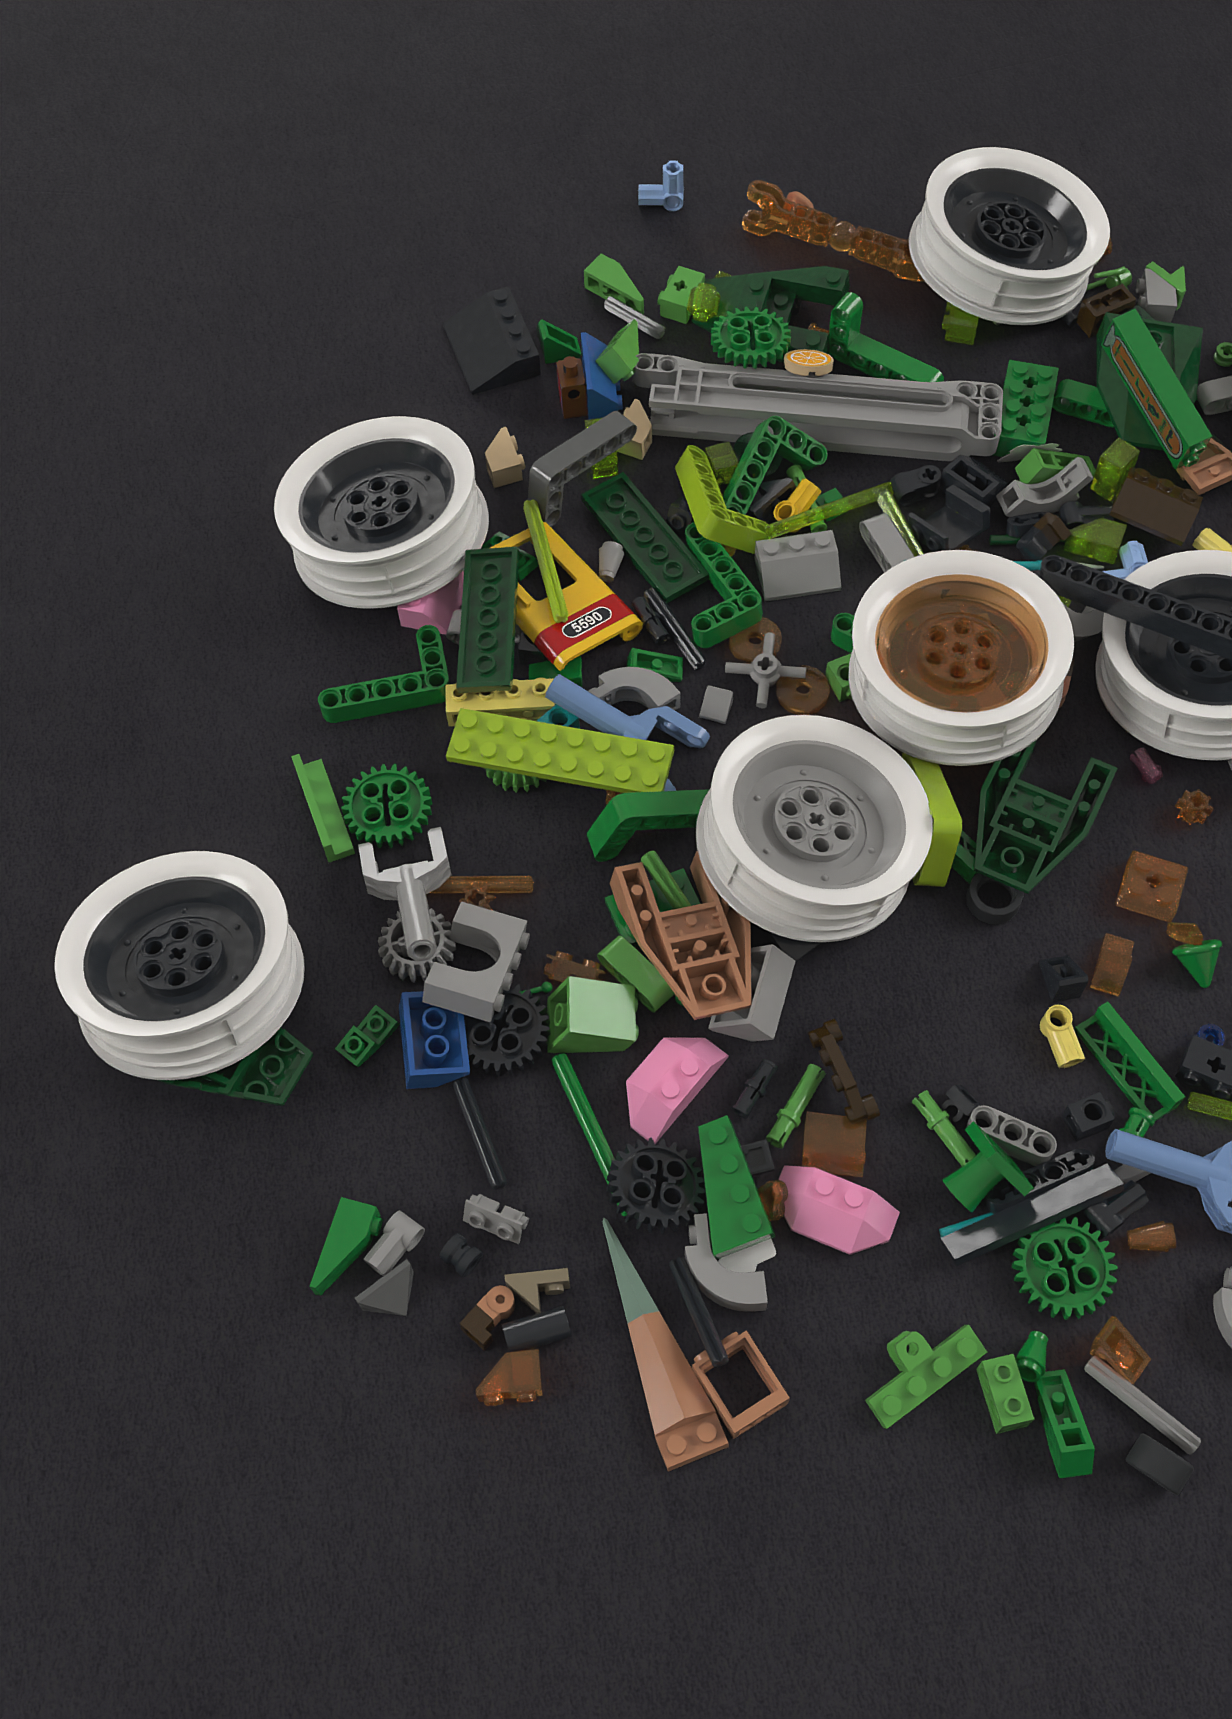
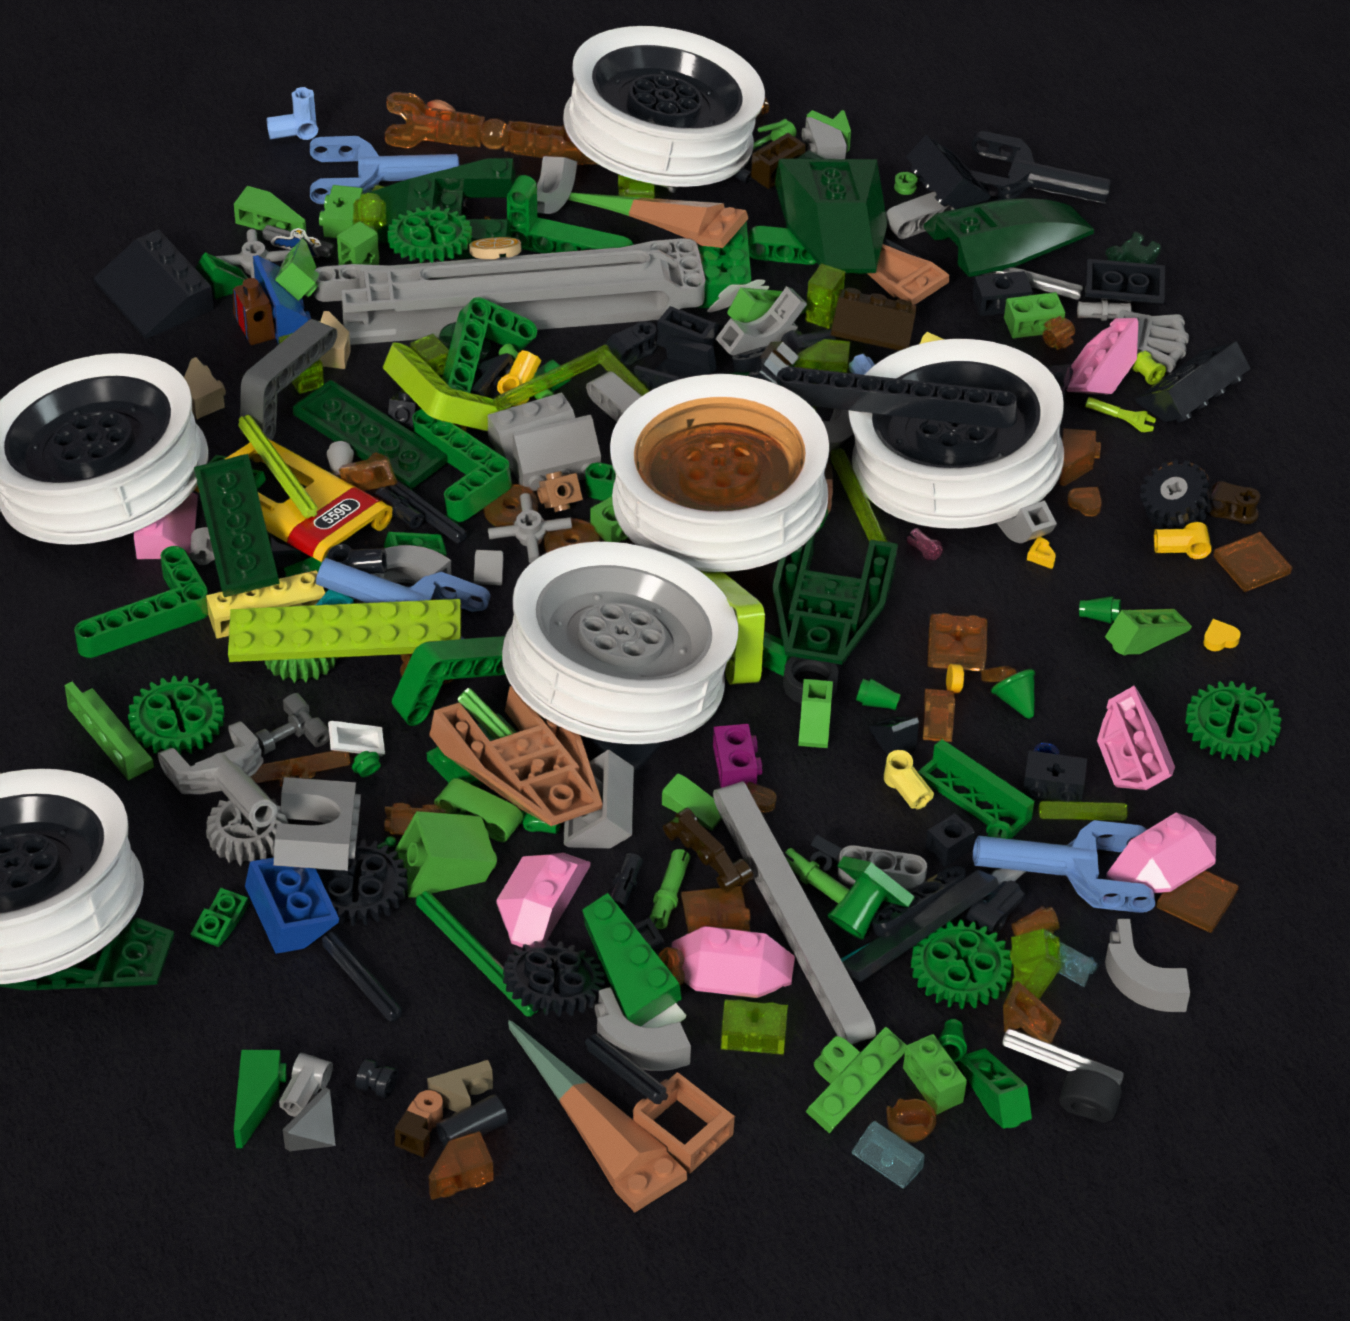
camera: 20 degrees left, 15 degrees down
light grey hinge [463,1194,529,1244] -> none
green brick [1101,309,1212,470] -> none
clear orange gear [1175,789,1213,825] -> none
none -> light grey bar [215,229,291,278]
none -> dark grey bar [254,693,330,755]
none -> sticker [271,228,321,258]
none -> medium blue piece [310,136,459,204]
none -> black piece [327,544,388,574]
none -> white slope [328,721,385,756]
none -> bright green brick [337,221,379,265]
none -> clear orange slope [338,452,397,491]
none -> green plate [352,751,381,777]
none -> light grey slope [513,415,601,494]
none -> light grey arch [537,156,577,214]
none -> medium nougat brick [537,471,583,512]
none -> nougat plate [567,193,749,248]
none -> bright green slope [662,773,722,831]
none -> magenta brick [713,724,762,788]
none -> light grey beam [713,781,876,1044]
none -> clear neon green brick [721,1000,788,1054]
none -> clear orange tile [746,782,776,812]
none -> bright green slope [798,679,833,748]
none -> clear neon green axle [830,448,888,542]
none -> clear light blue slope [852,1121,925,1189]
none -> green cone [856,678,900,710]
none -> clear orange hair [886,1099,936,1143]
none -> yellow tile [946,664,964,693]
none -> clear neon green slope [1010,928,1062,1004]
none -> clear light blue hinge [1031,931,1098,987]

